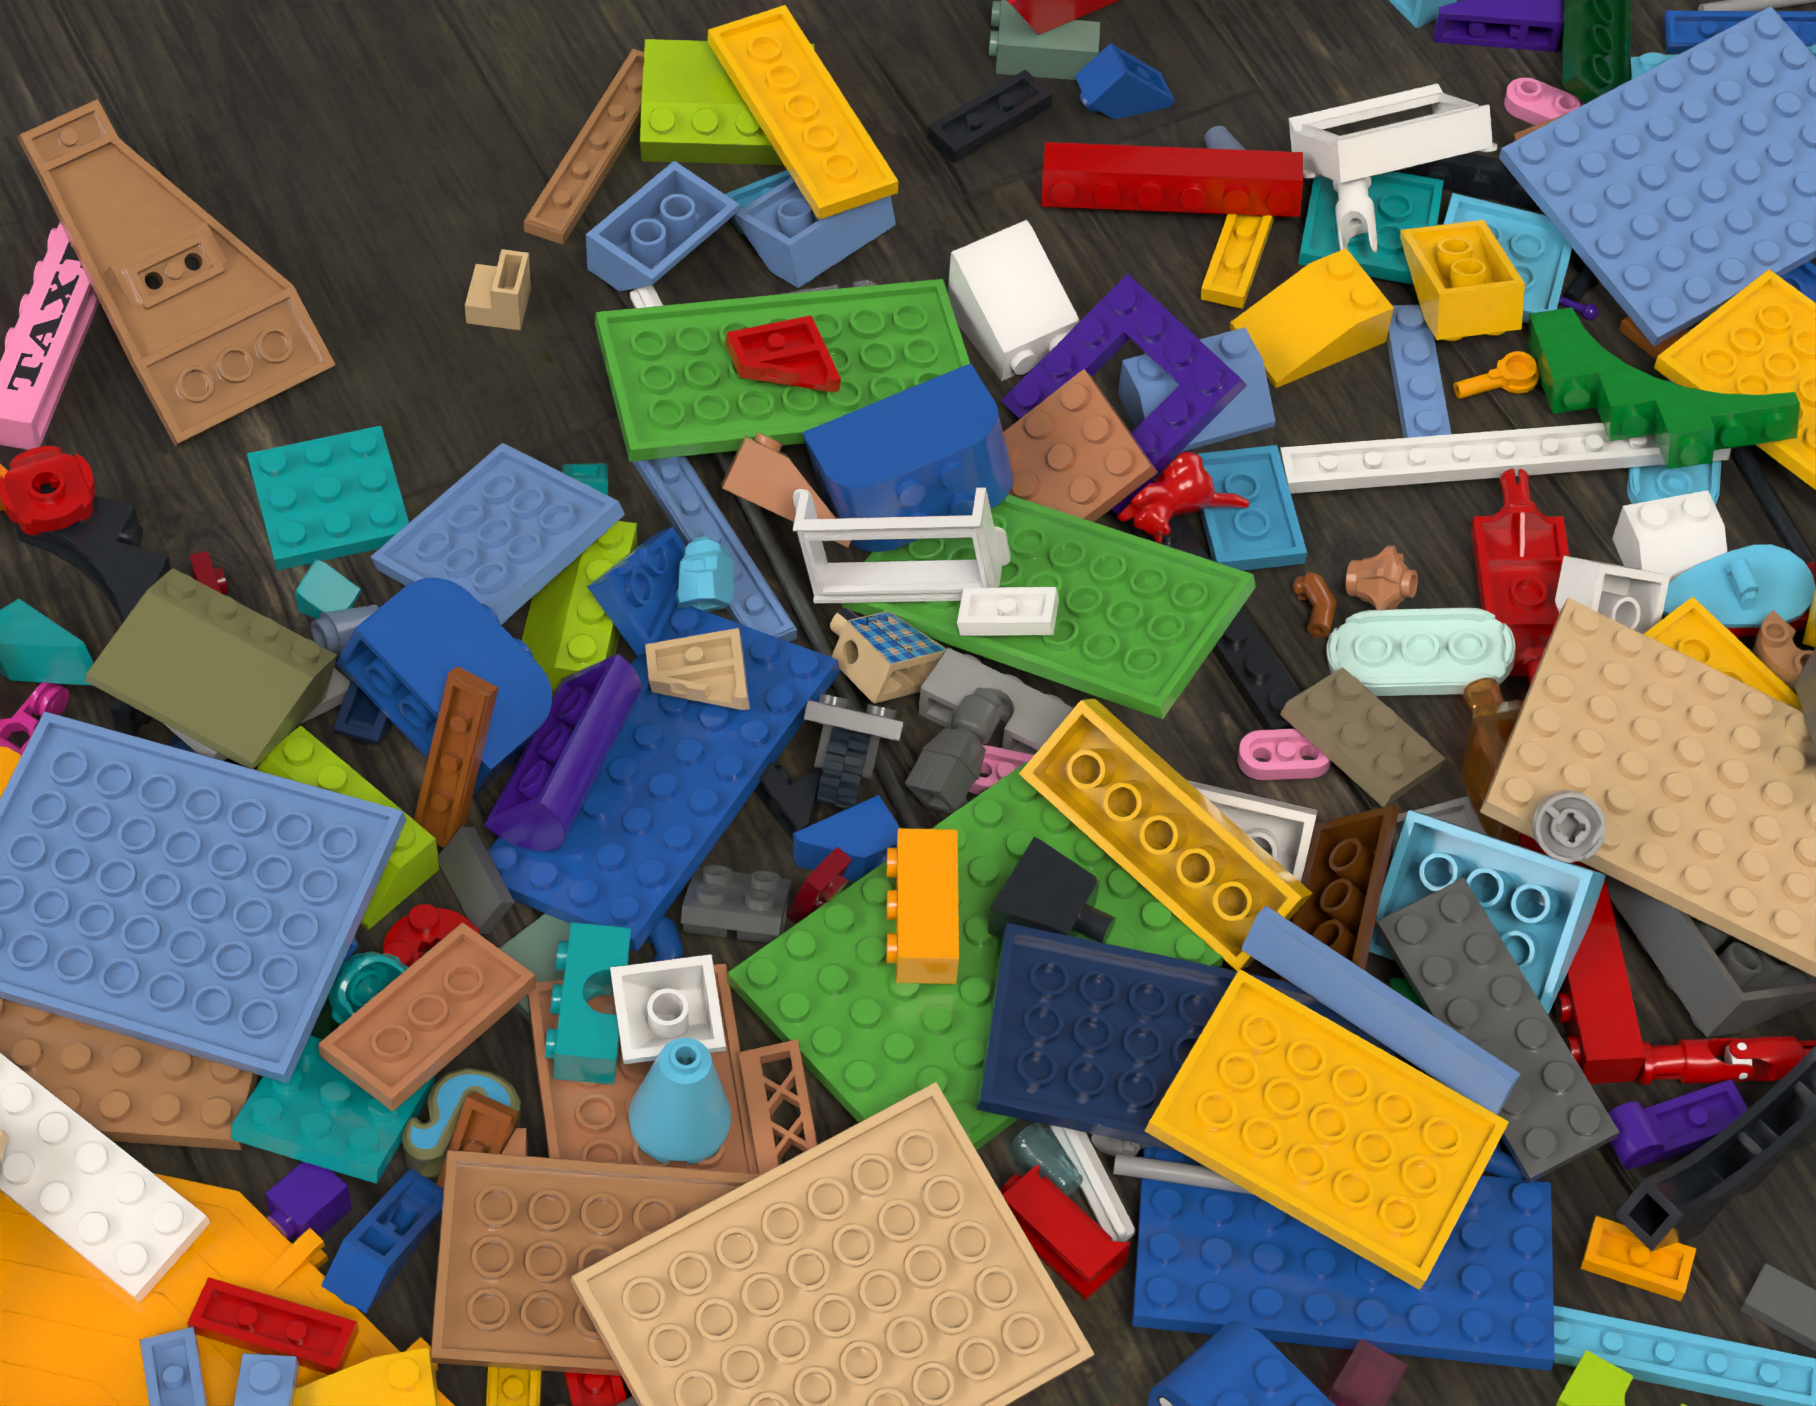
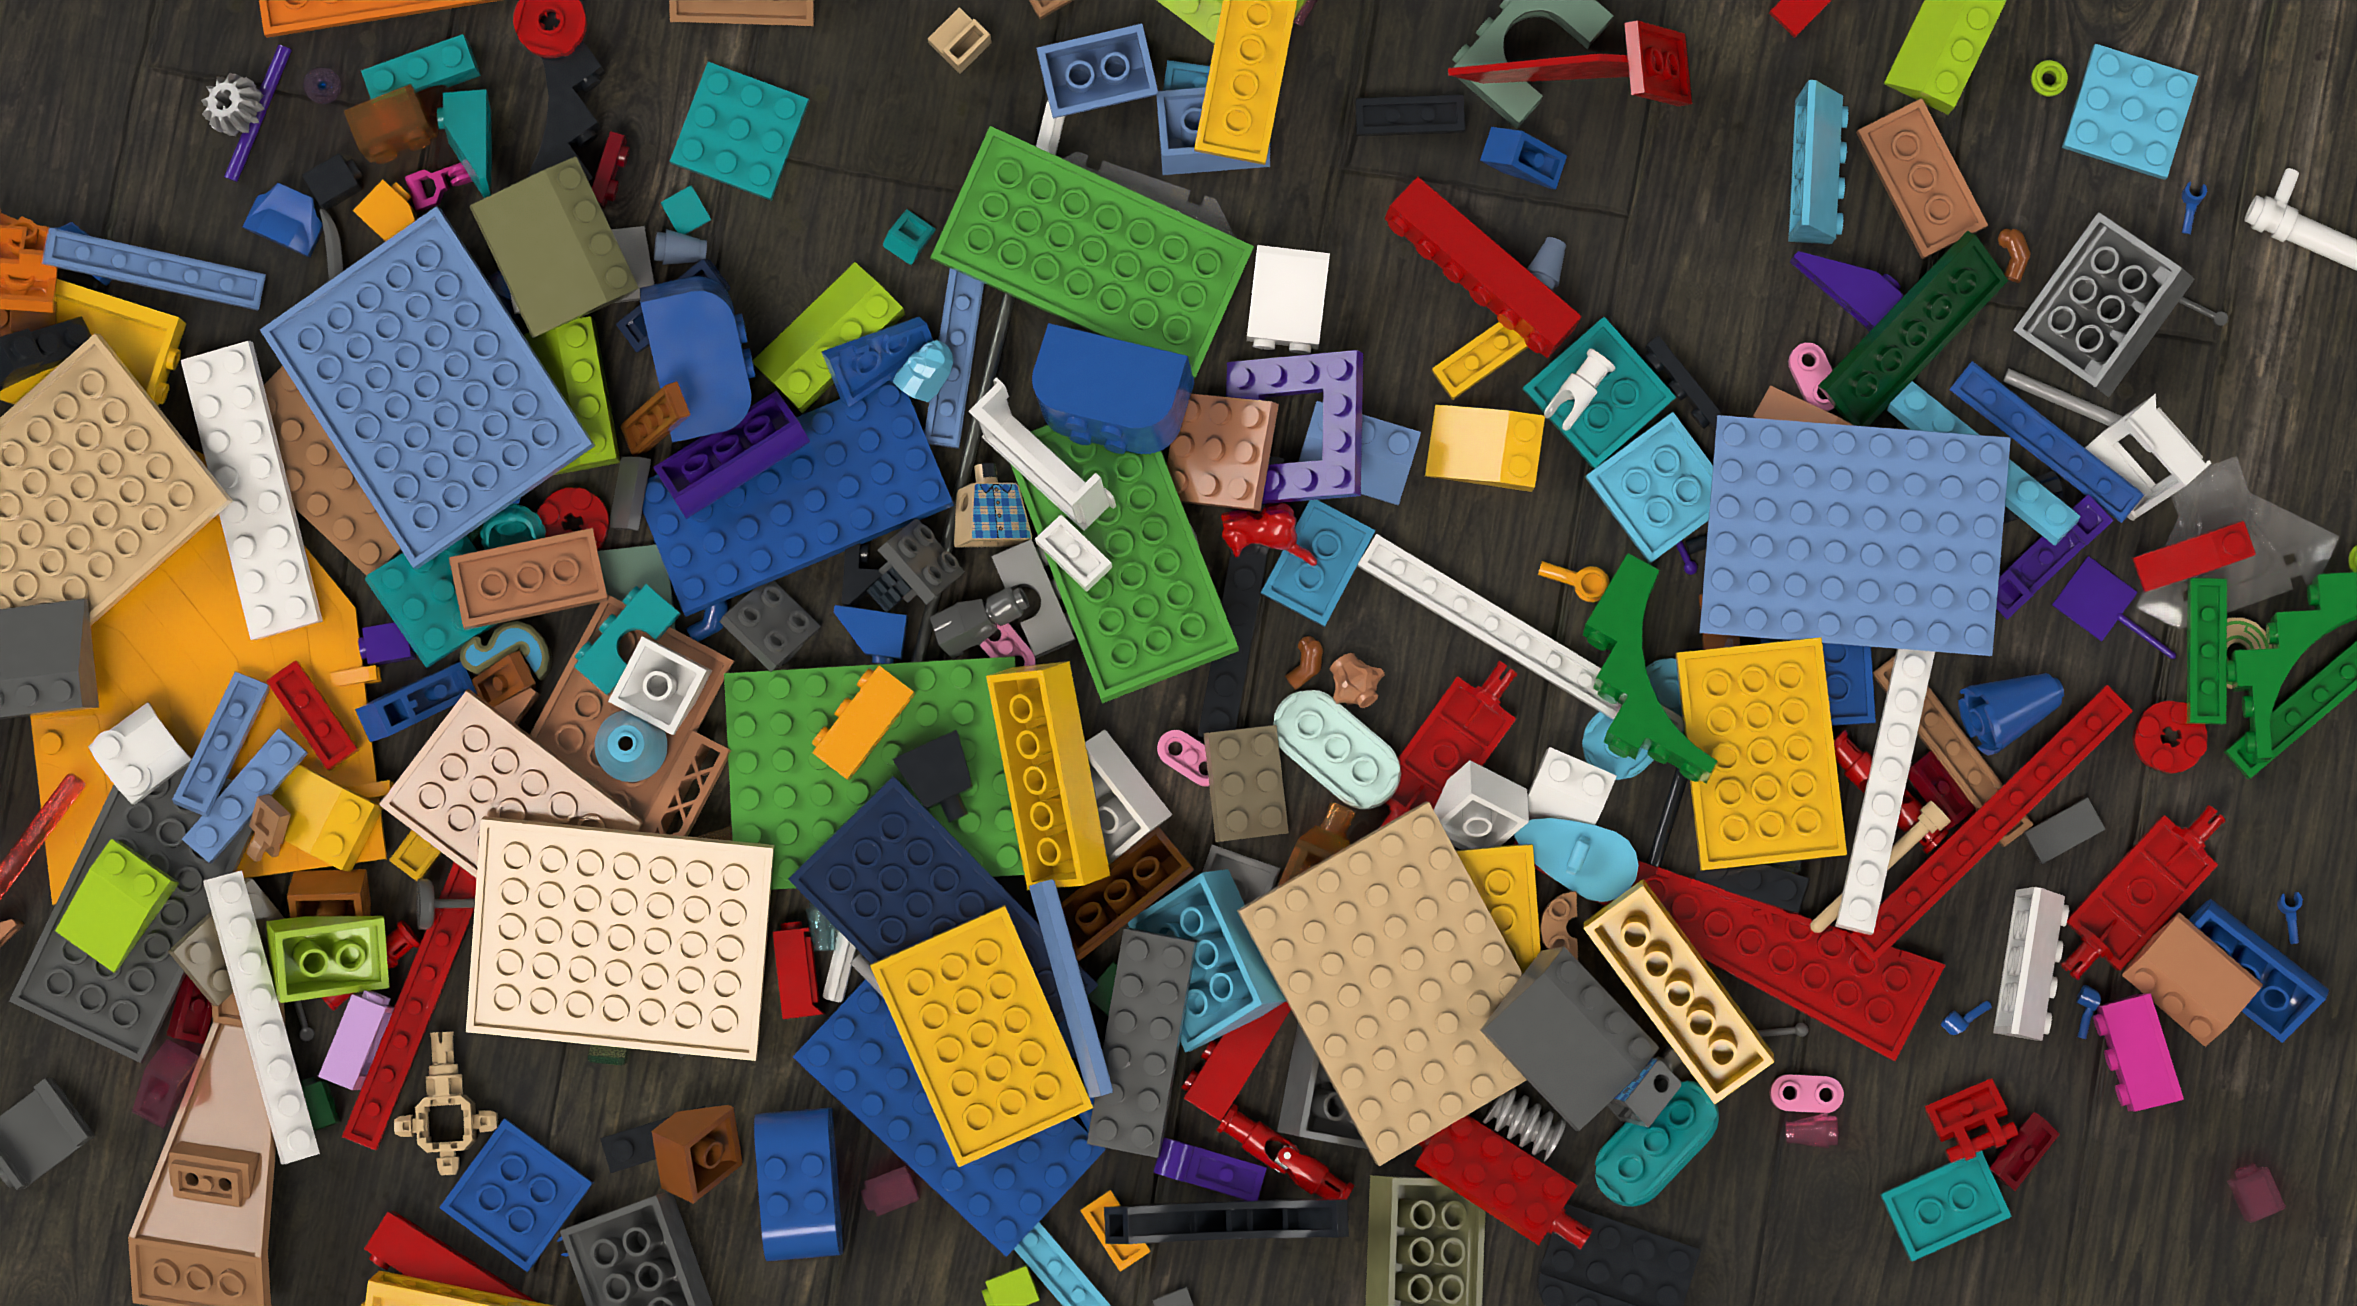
camera: 40 degrees right, 30 degrees up
medium blue plate [370,443,625,625] -> none
tan wing [645,628,750,710] -> none
nougat slope [721,432,851,547] -> none
red wing [725,315,841,392] -> none
dark red plate [786,846,852,924] -> none
white piece [1289,84,1497,183] -> none
medium blue plate [1387,305,1451,438] -> none
yellow slope [1400,220,1525,341] -> none
light grey wheel [1532,790,1606,863] -> none

